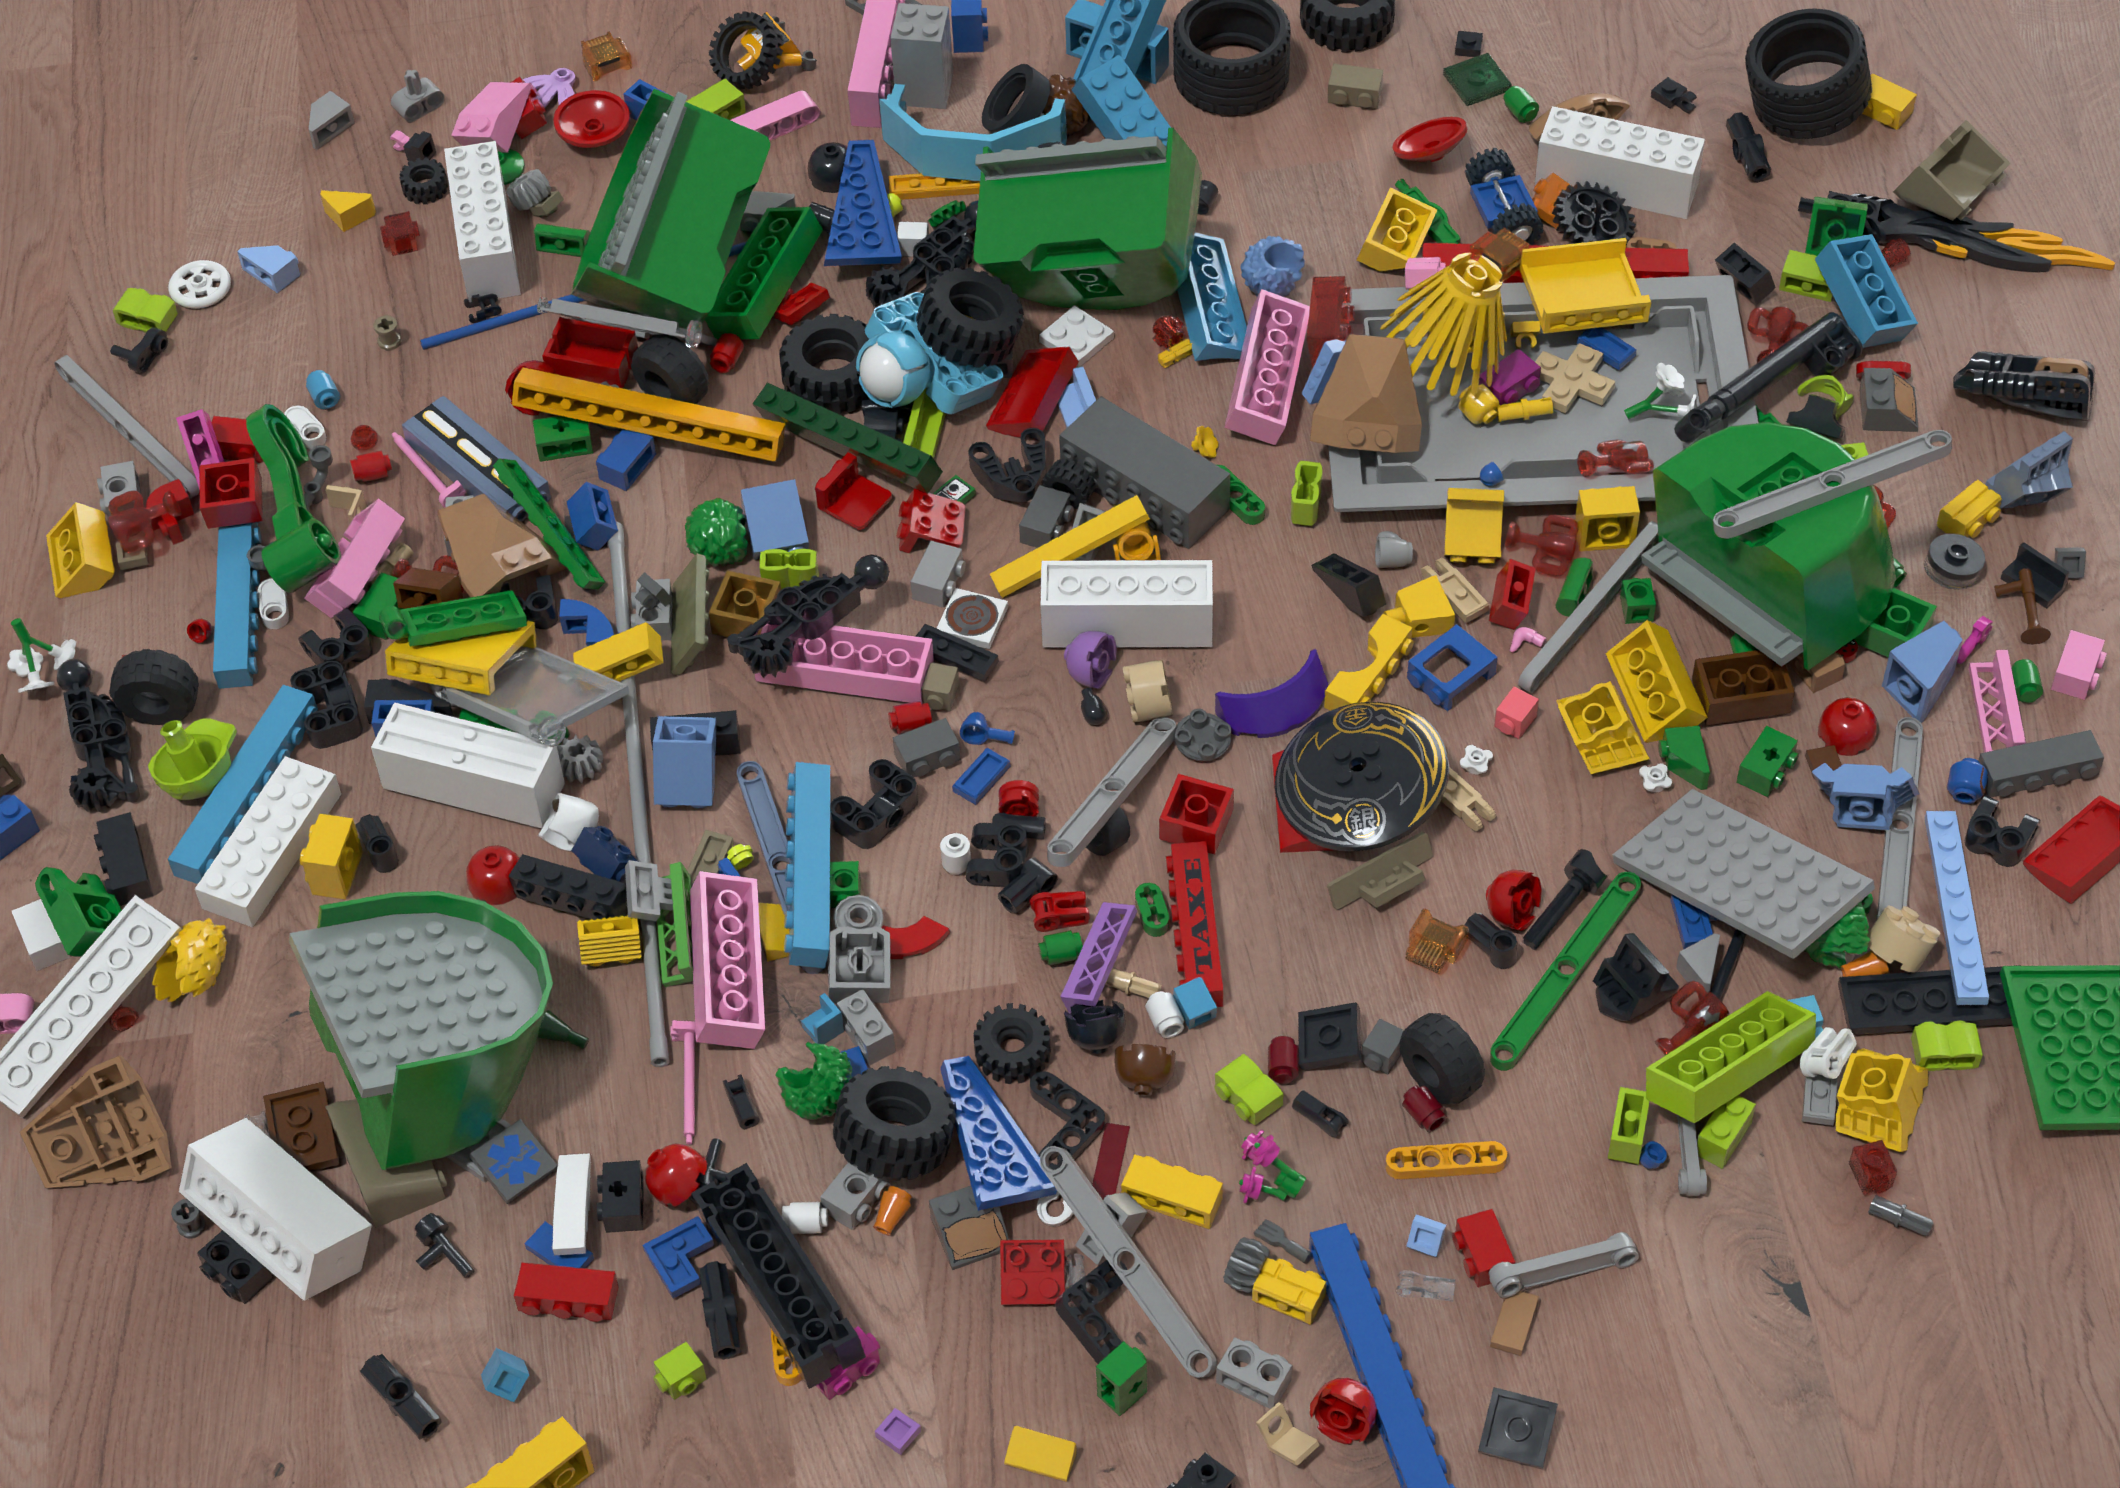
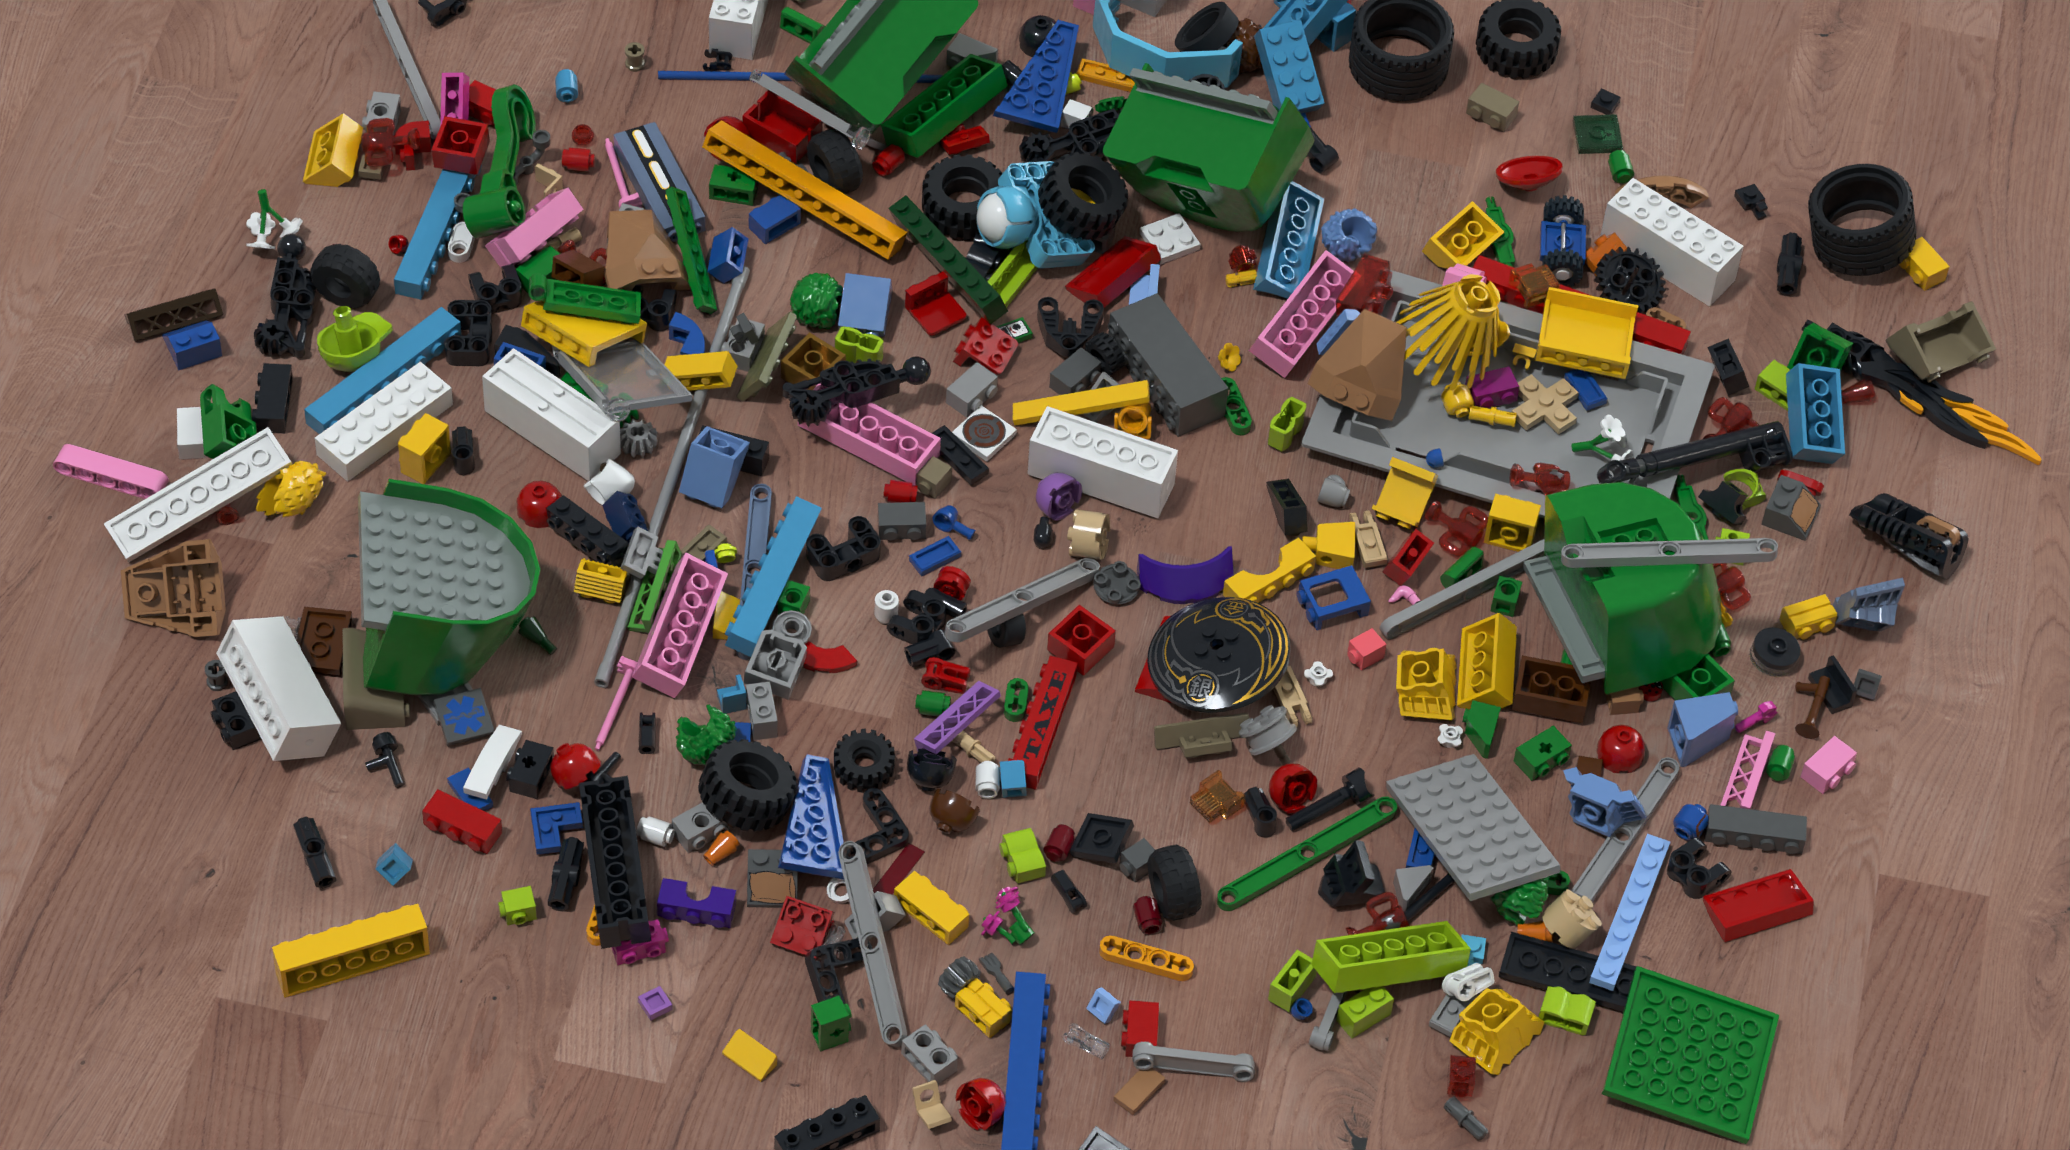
camera: 15 degrees right, 0 degrees up
white piece [284,405,326,449] -> none
none -> dark purple arch [657,878,736,928]
none -> light grey wheel [1239,705,1297,766]

